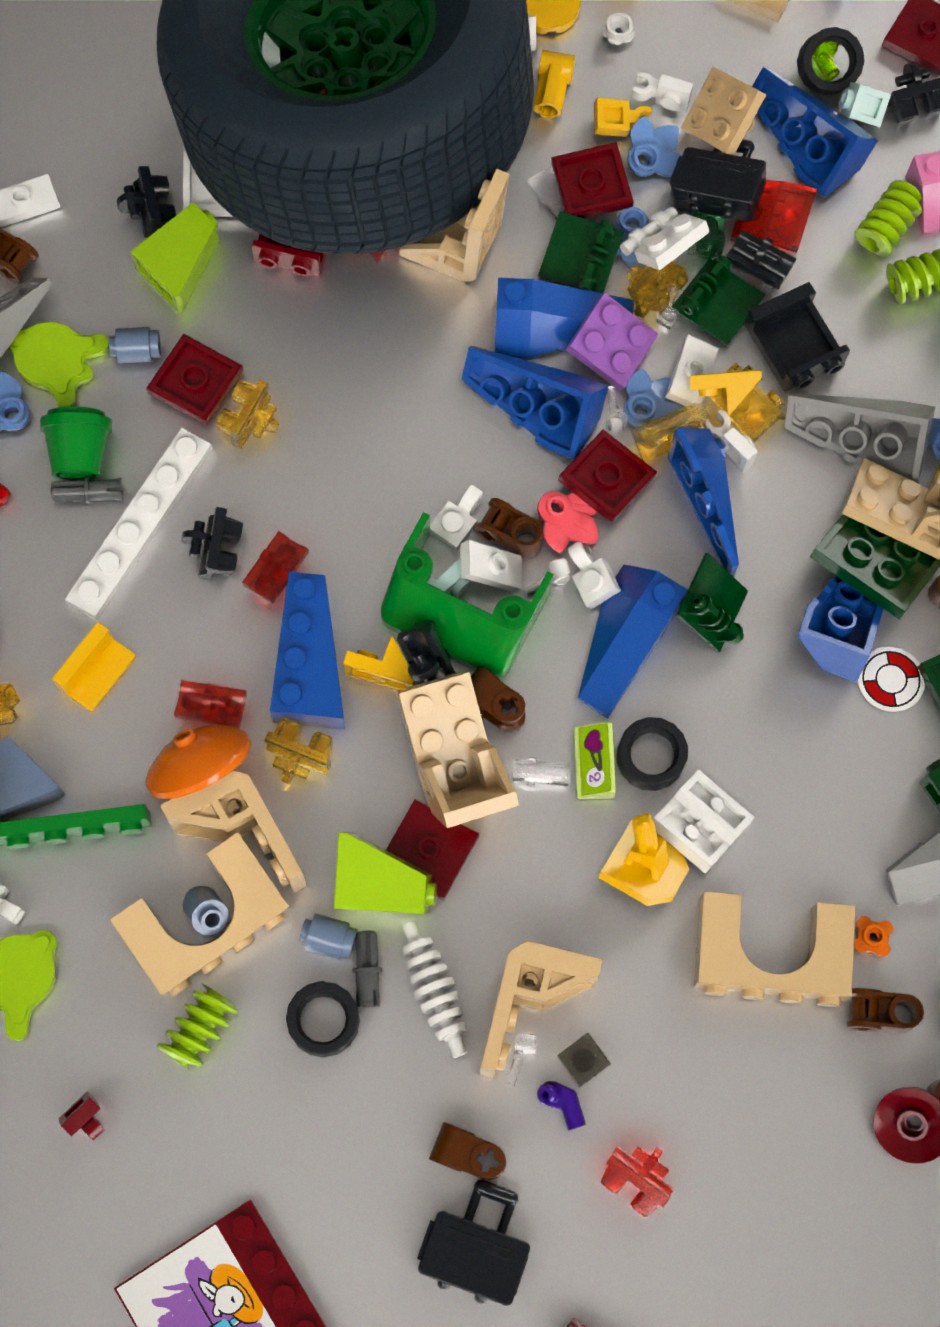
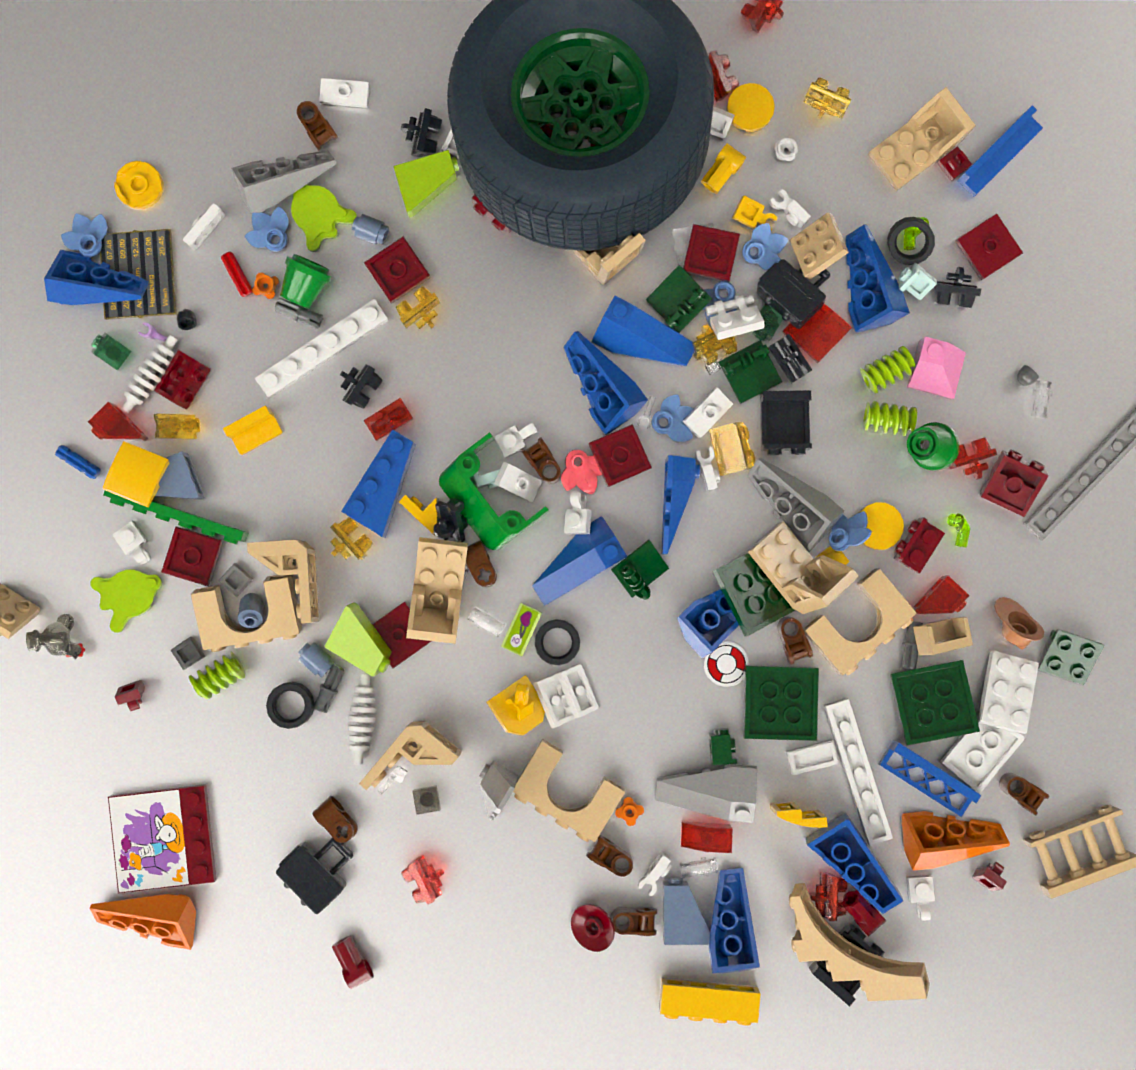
camera: 30 degrees right, 15 degrees up
orange dish [145,725,251,799] -> none
clear red hips [174,680,247,728] -> none
white hand [524,558,571,596] -> none
dark purple arm [537,1081,586,1131] -> none
medium lavender plate [565,292,658,391] -> none
clear yellow bracket [630,403,710,462] -> none
yellow slope [690,370,762,416] -> none
none -> dark red plate [161,526,223,586]
none -> dark grey tile [171,637,206,670]
none -> light grey tile [218,563,253,597]
none -> orange plate [252,272,279,299]
none -> light grey wedge [479,761,518,820]

